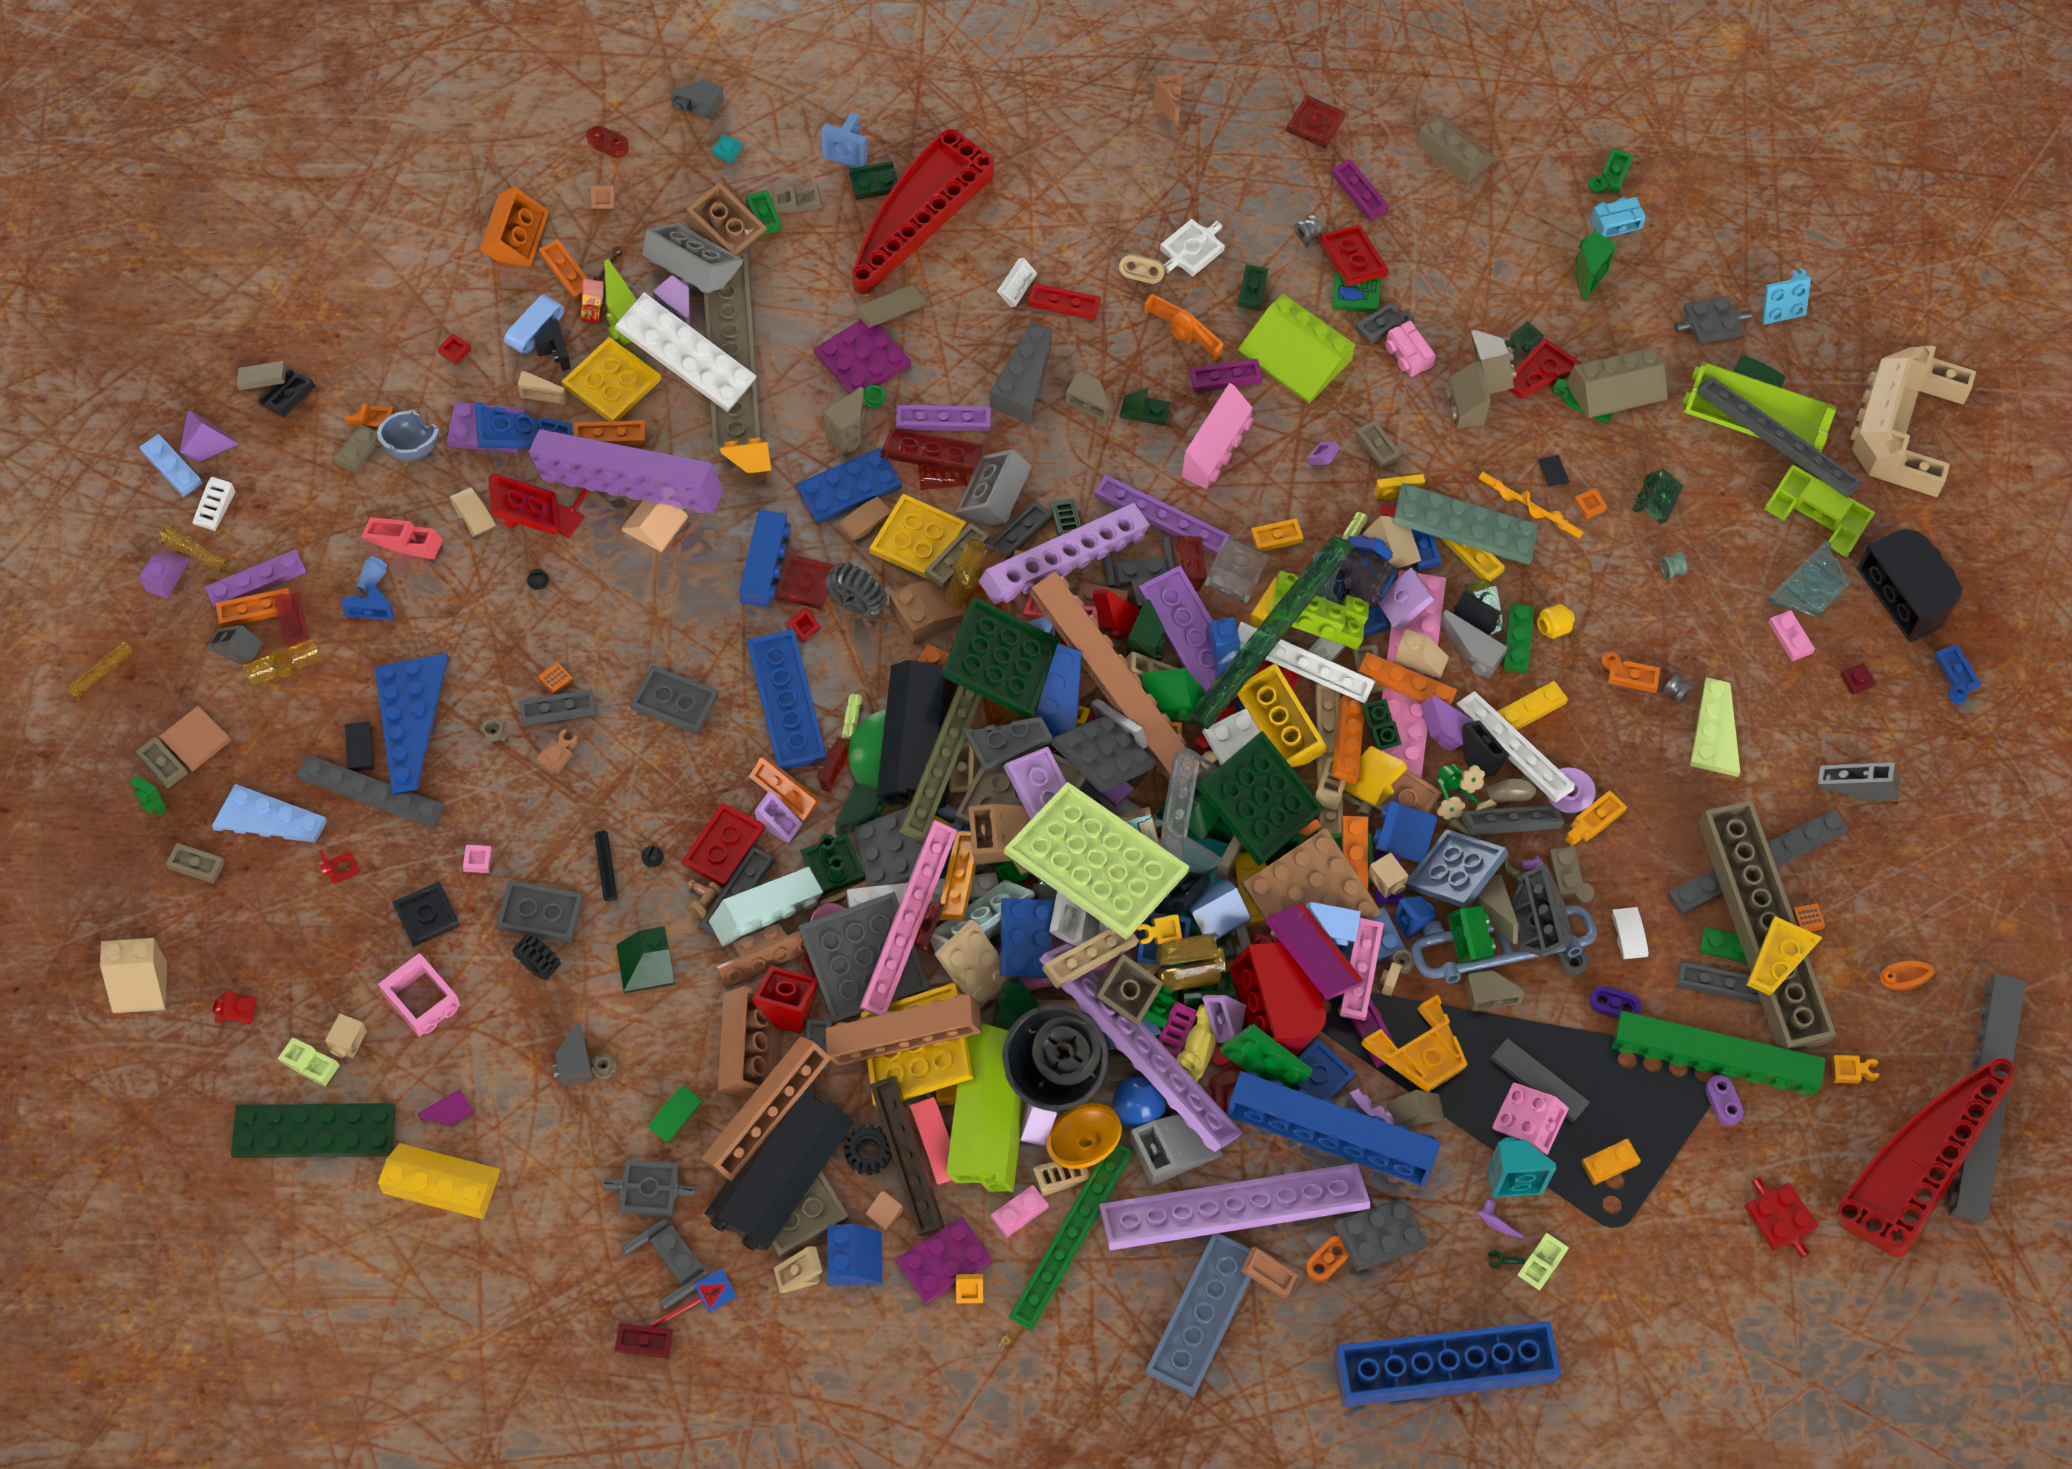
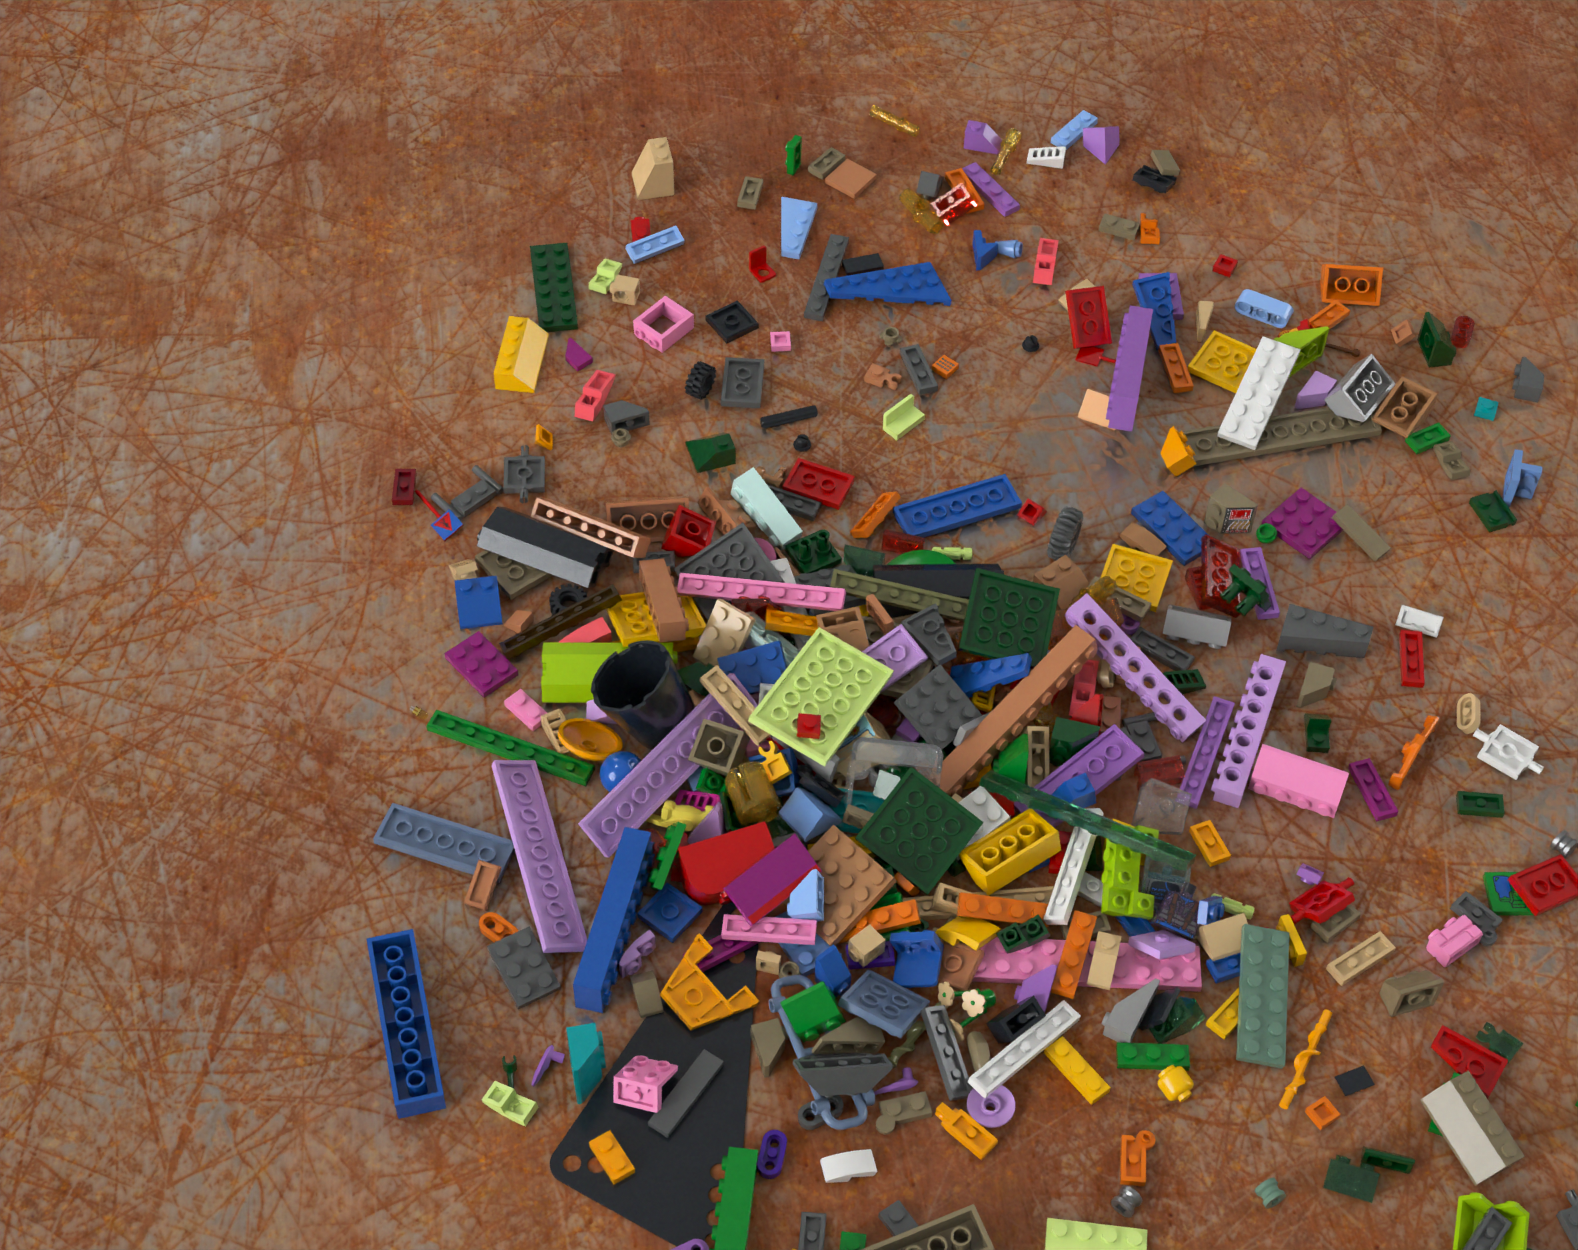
camera: 85 degrees right, 10 degrees down
sand blue cylinder [377,410,439,461] -> none
black slope [536,319,571,371] -> none
dark grey plate [630,665,719,735] -> none
green slope [647,1085,704,1143] -> none
blue brick [739,509,791,608] -> none
lavender slope [755,791,803,843] -> none
clear red plate [775,554,835,610] -> none
red beam [852,129,994,294] -> none
light orange plate [956,1274,983,1303] -> none
light grey slope [1129,1114,1223,1187] -> none
lime slope [1237,293,1355,404] -> none
dark tan slope [1471,330,1516,394] -> none
none -> light orange slope [535,424,553,450]
none -> coral slope [574,370,615,421]
none -> light blue plate [625,226,685,264]
none -> red plate [797,713,821,739]
none -> nougat tile [866,594,894,635]
none -> yellowish green panel [883,394,925,440]
none -> lavender brick [1211,654,1286,808]
none -> dark green plate [1220,564,1271,617]
none -> red plate [1289,877,1355,925]
none -> tan plate [1326,931,1396,986]
none -> dark green slope [1361,1146,1415,1174]
none -> dark green slope [1417,312,1456,368]

